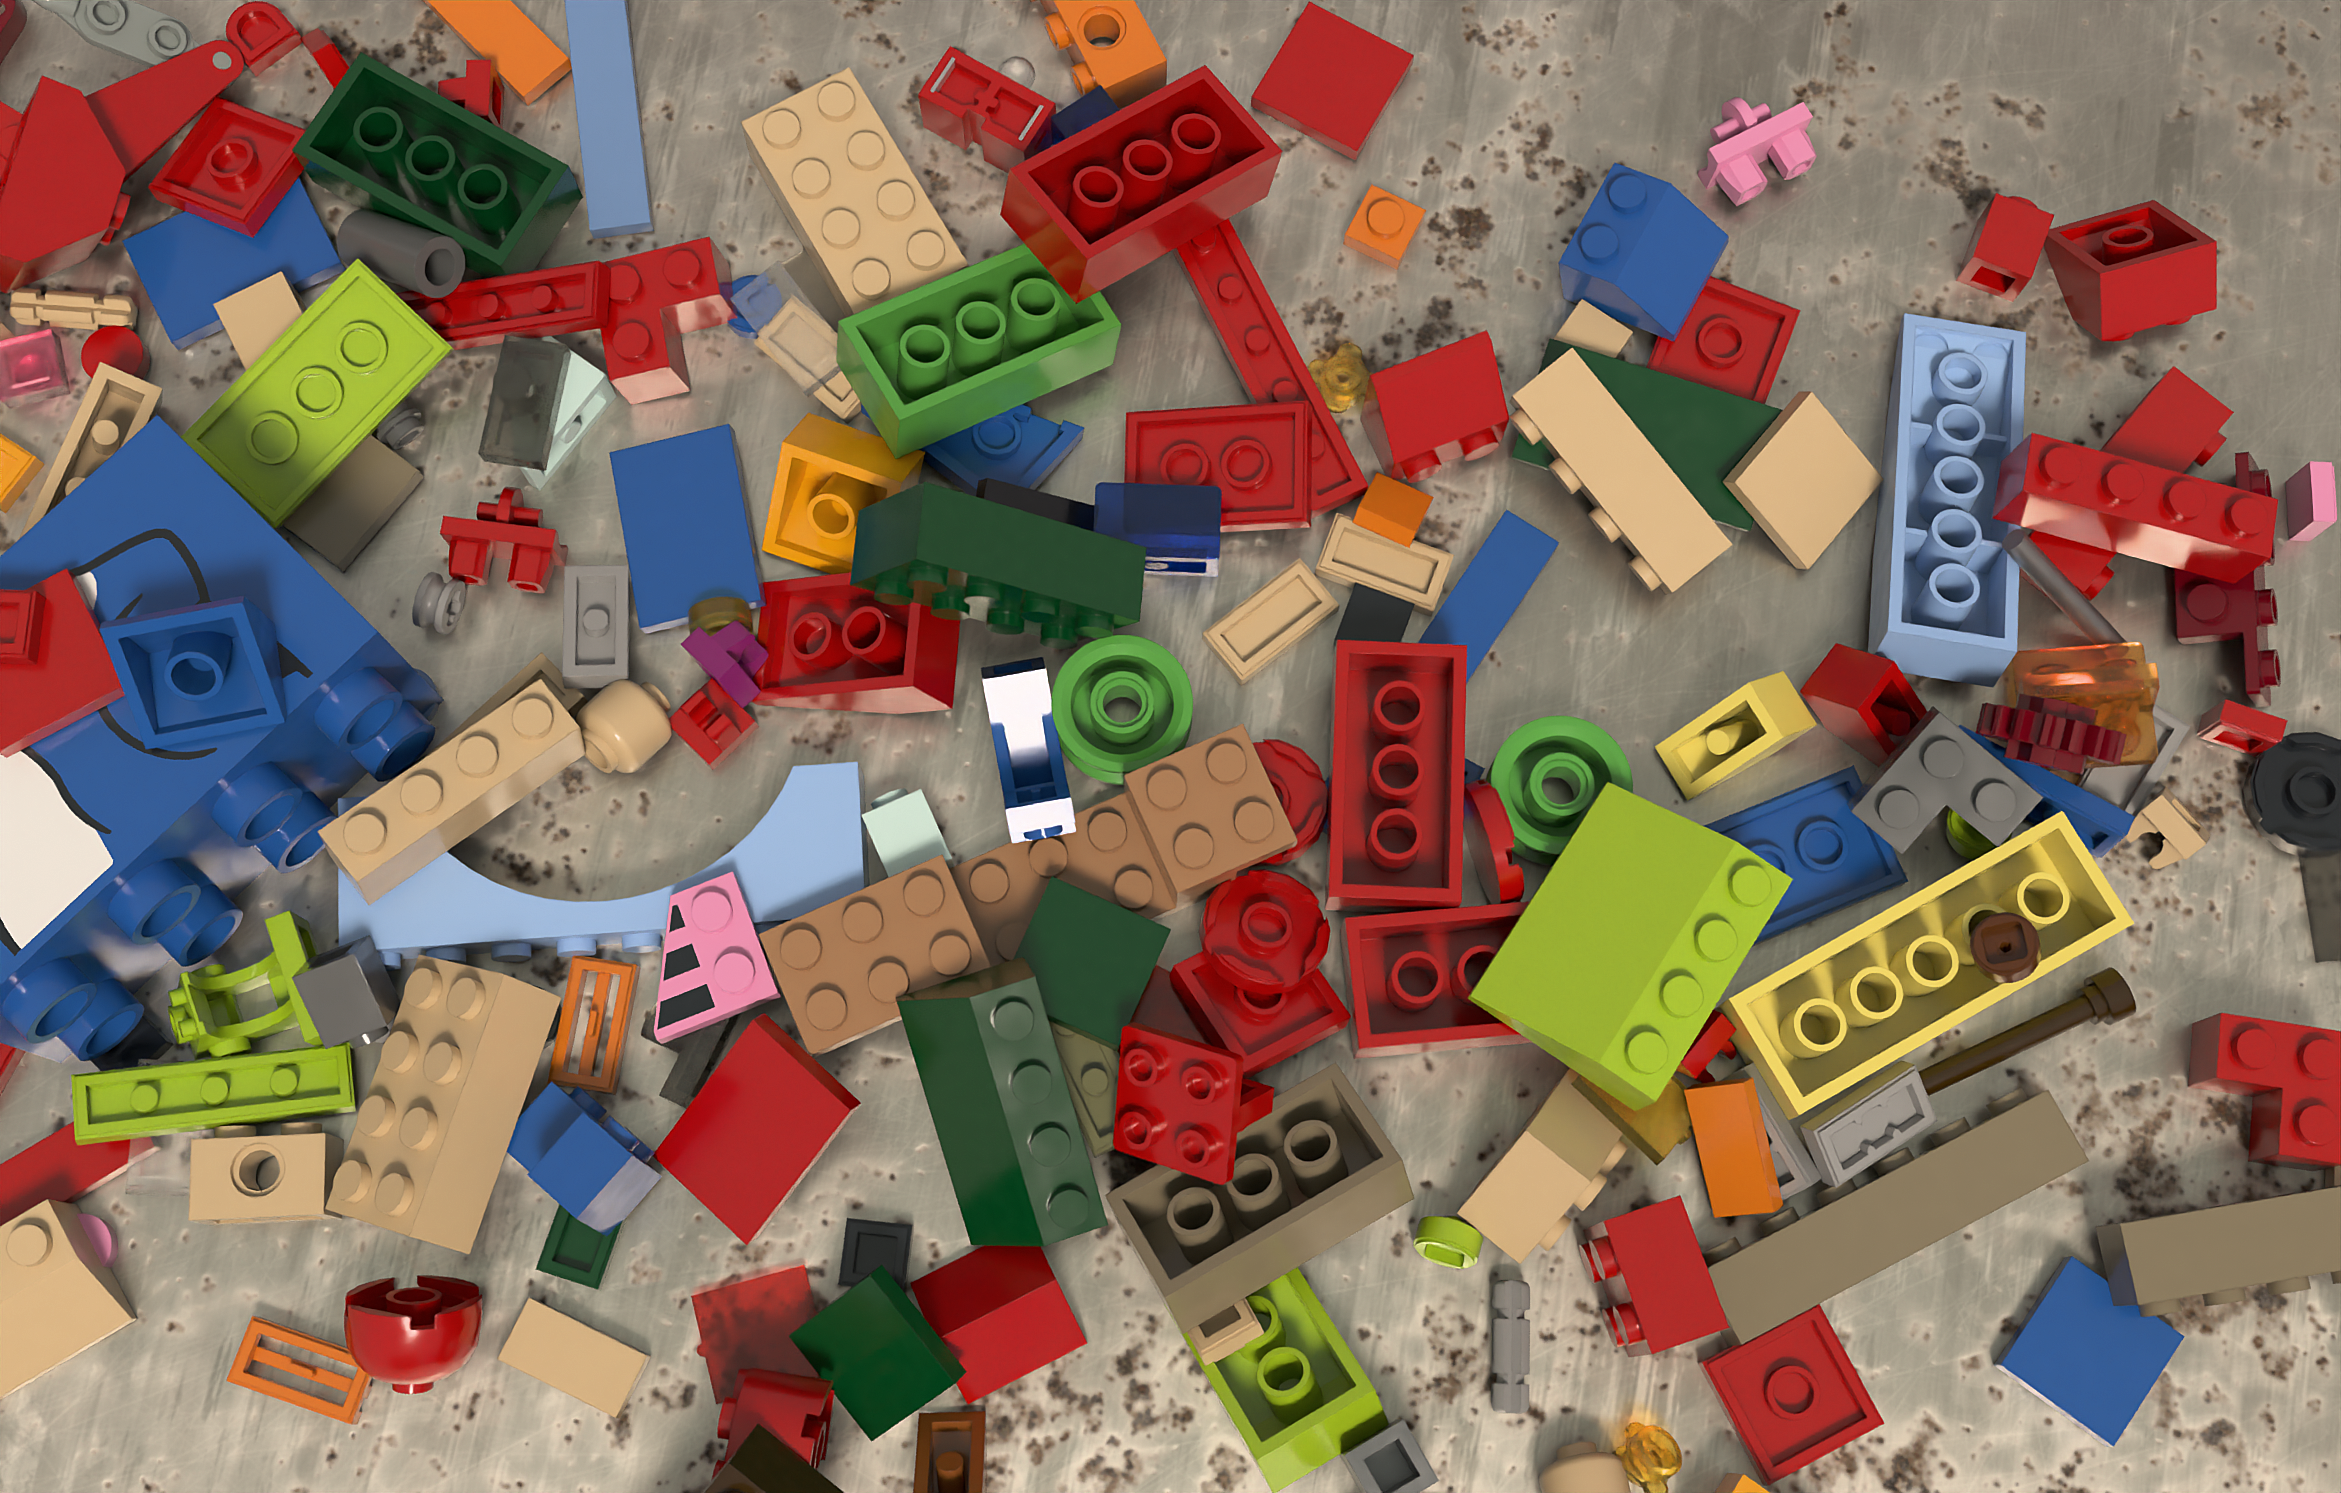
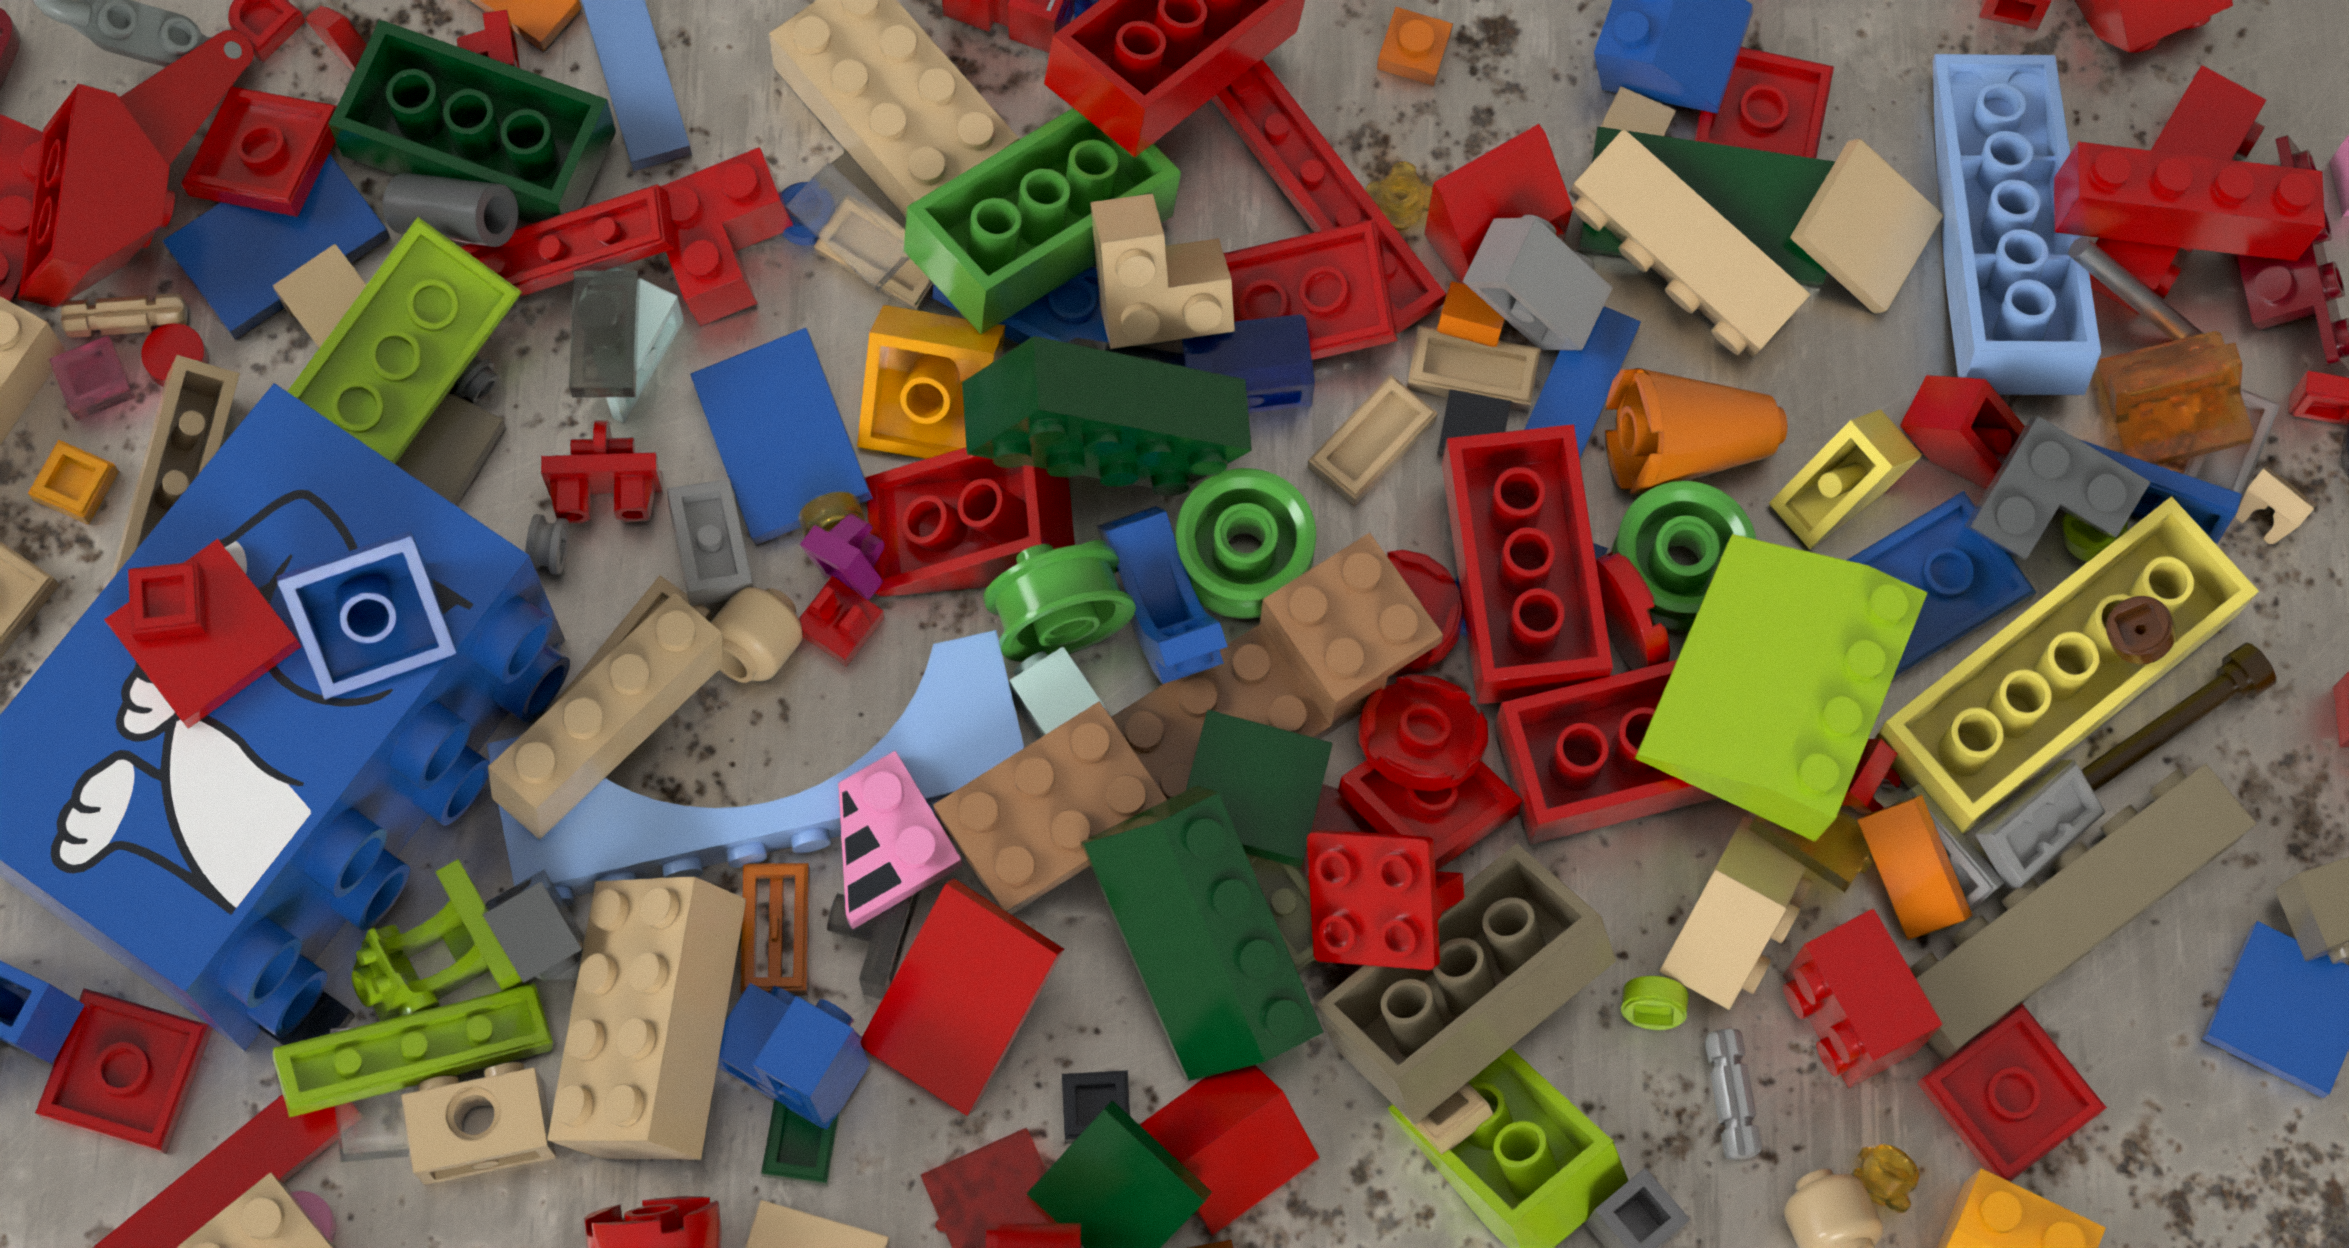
camera: 10 degrees left, 5 degrees down
dark red gear [1975,693,2127,775] -> none
none -> bright green wheel [983,540,1136,662]
none -> tan brick [1090,194,1235,349]
none -> light grey brick [1462,215,1613,350]
none -> orange cone [1605,368,1788,494]

